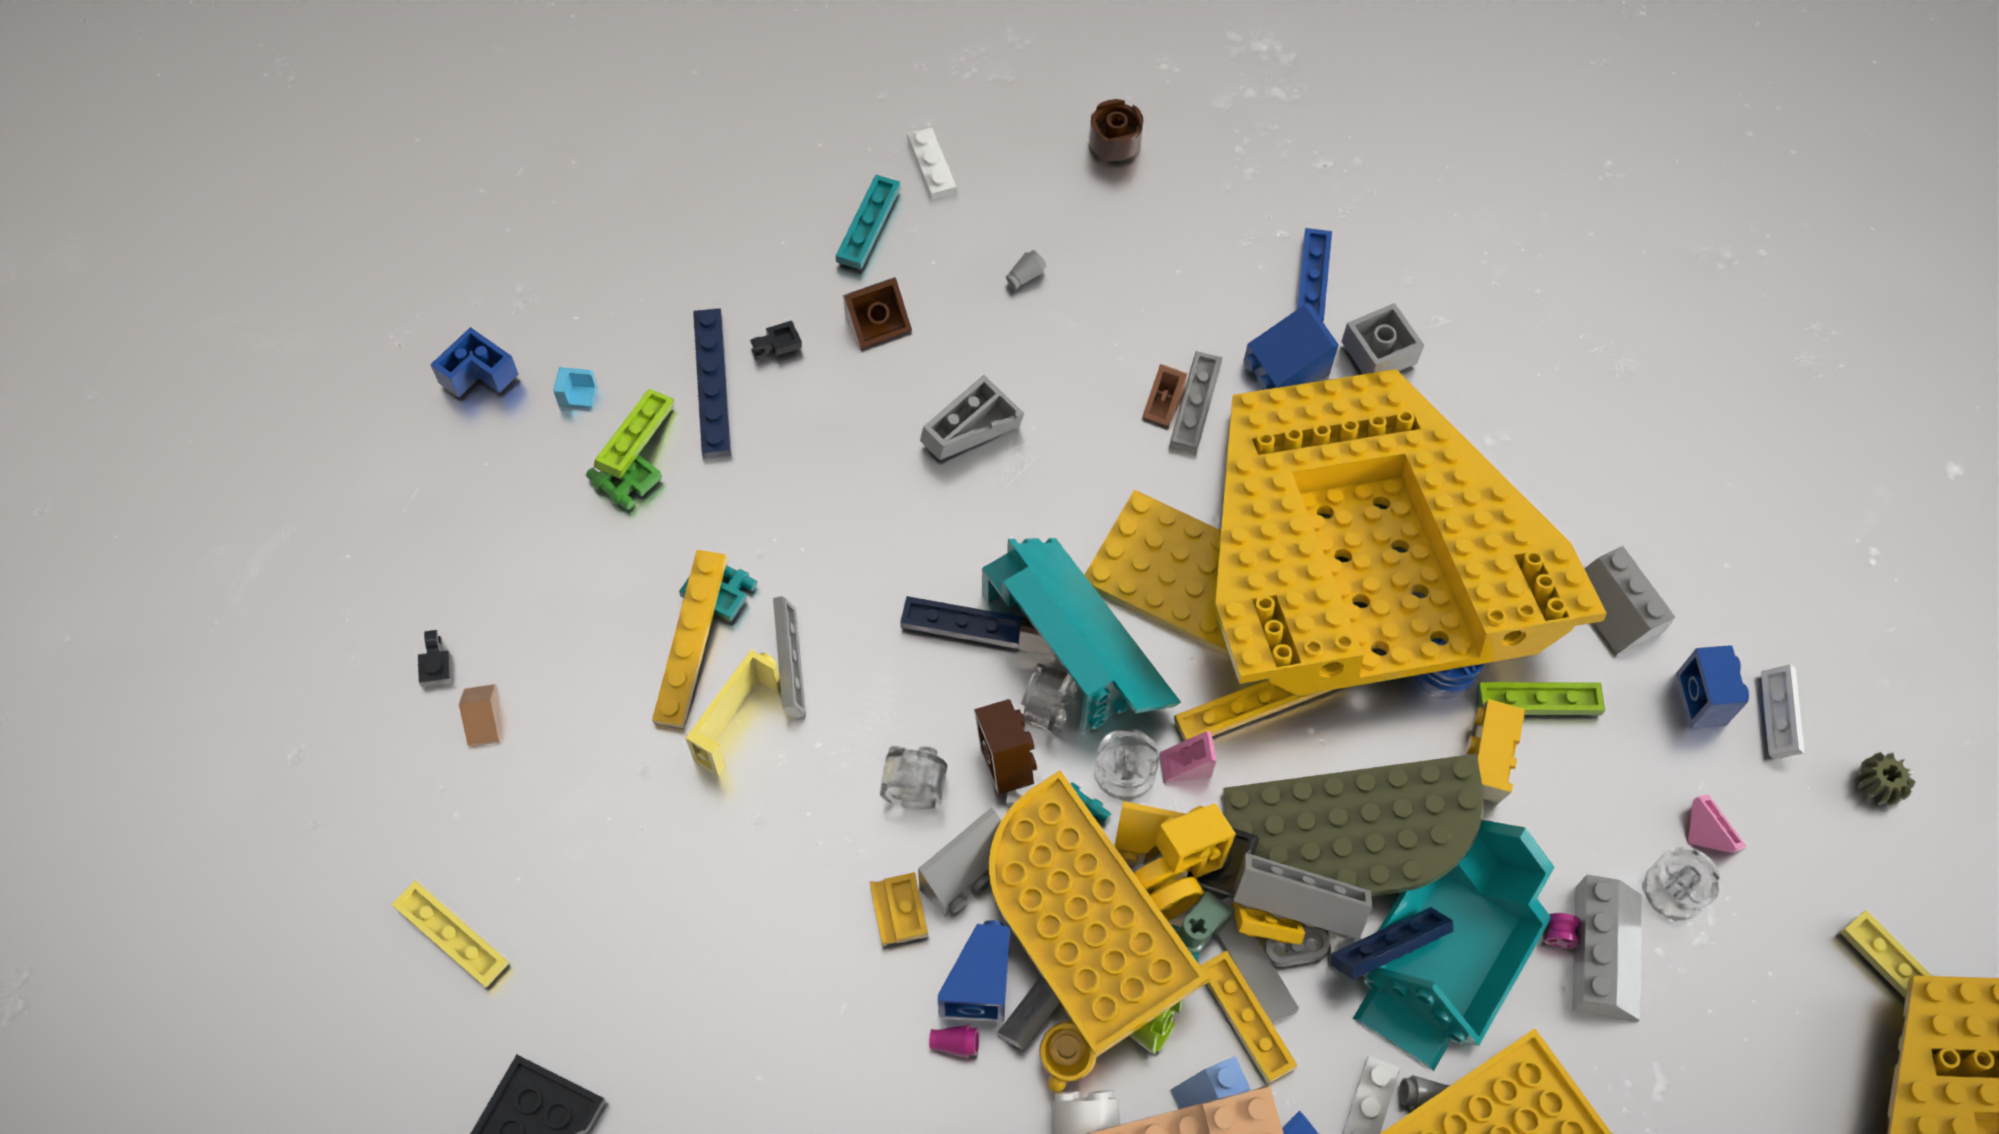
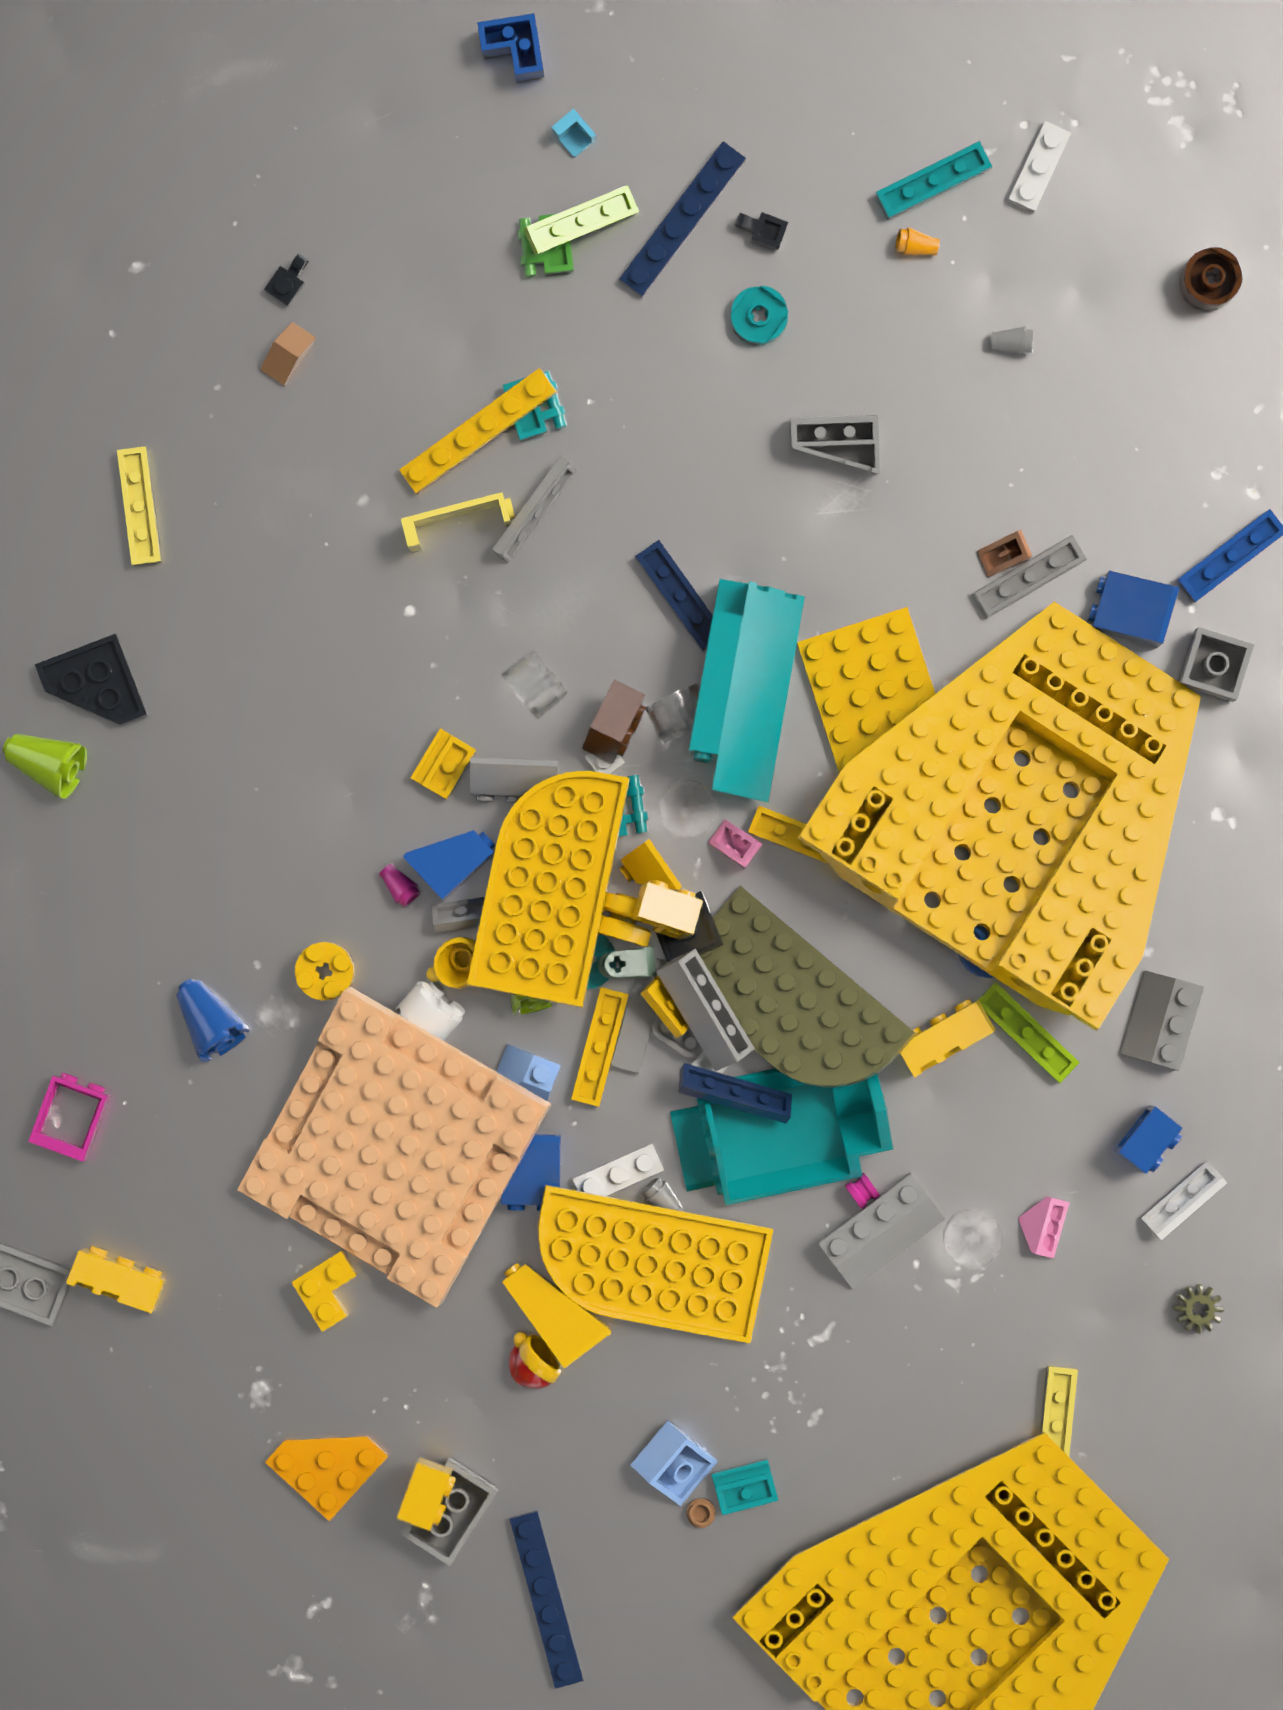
camera: 45 degrees right, 25 degrees up
reddish brown slope [843,277,912,348] -> none
none -> teal plate [731,286,788,345]
none -> light orange cone [895,227,940,256]

